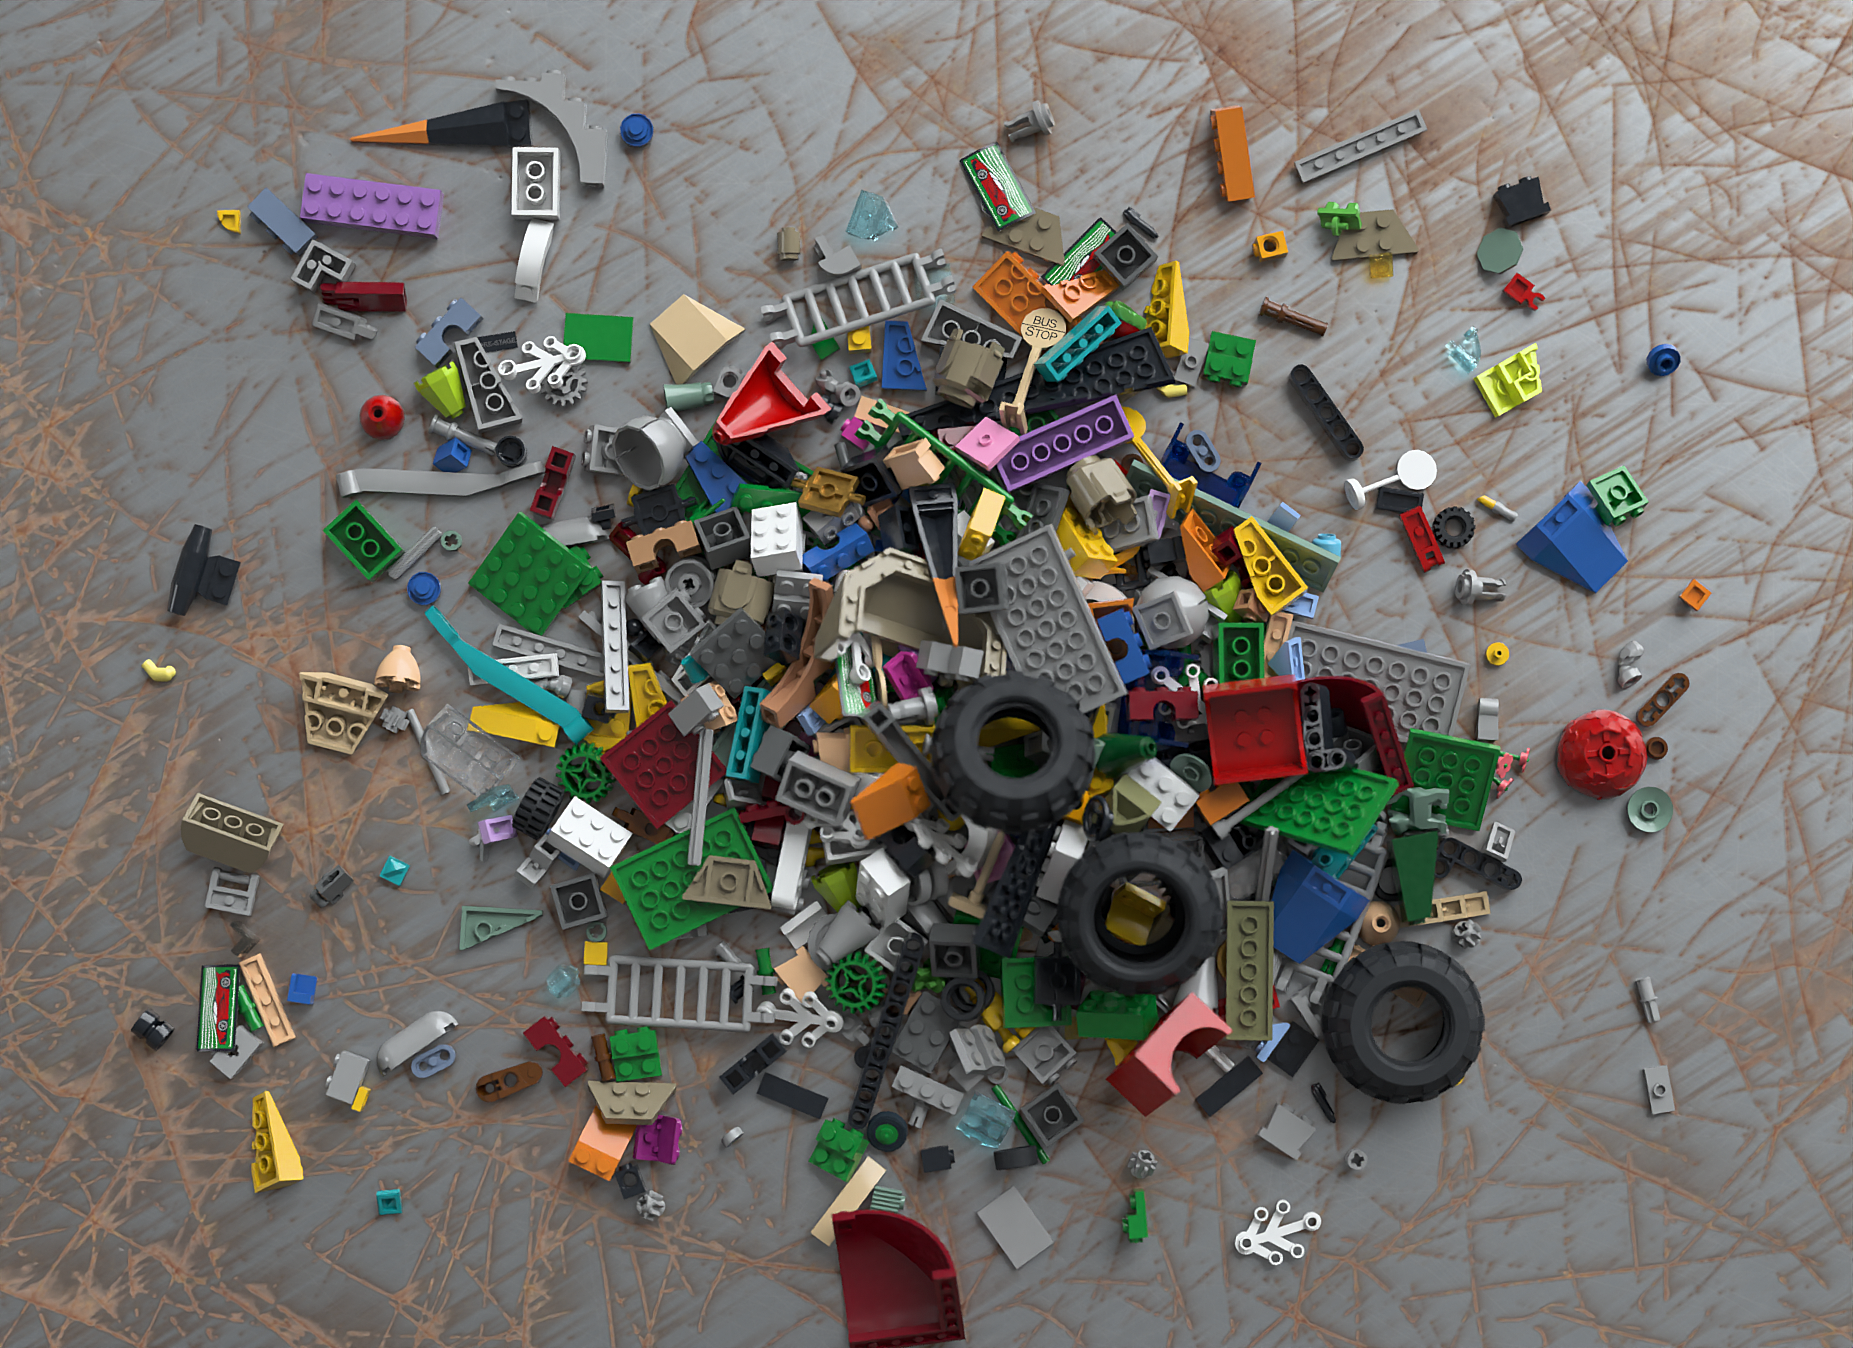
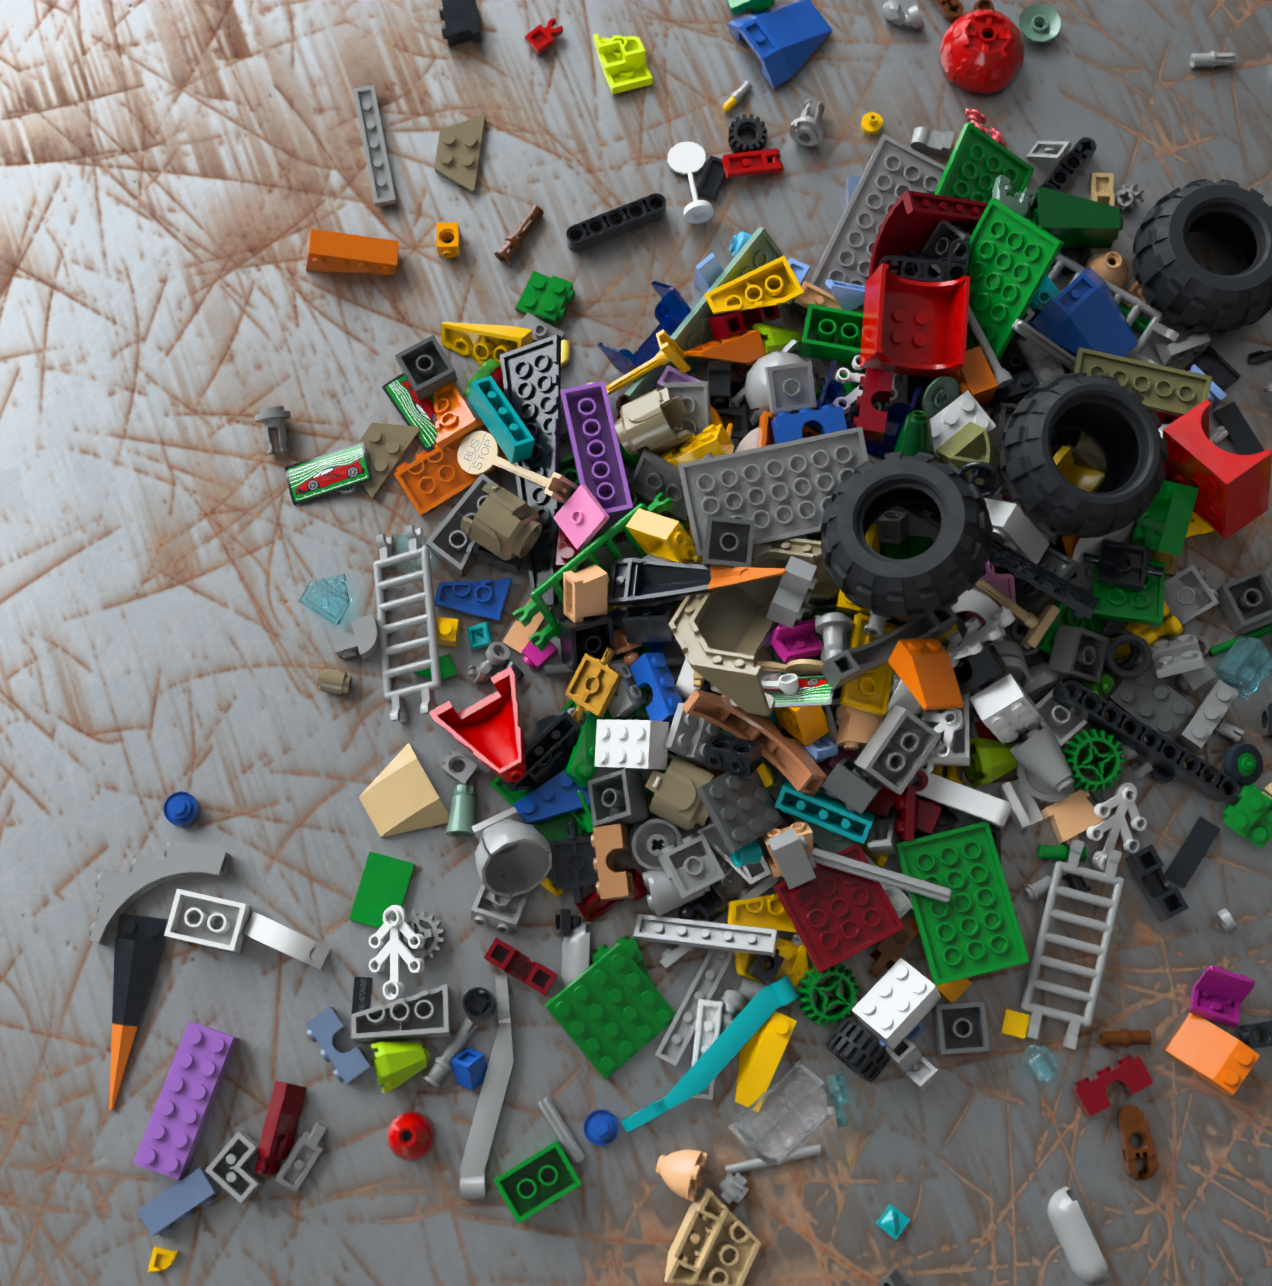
camera: 75 degrees left, 10 degrees down
sand blue plate [411,1044,456,1078] -> none
sand green bush [441,530,462,552] -> none
sand green wing [459,906,543,950] -> none
lavender piece [469,815,518,862] -> none
sand green bush [586,921,607,942] -> none
dark tan wing [588,1081,676,1125] -> none
green plate [610,1026,662,1082] -> none
dark tan wing [682,856,772,909] -> none
black piece [1123,207,1158,238] -> none
sand blue plate [1185,430,1221,473] -> none
nougat brick [1233,588,1270,623] -> none
bright green hips [1317,202,1362,236] -> none
clear yellow plate [1369,252,1393,279] -> none
clear light blue plant [1446,326,1481,374] -> none
sand green piece [1477,228,1524,274] -> none

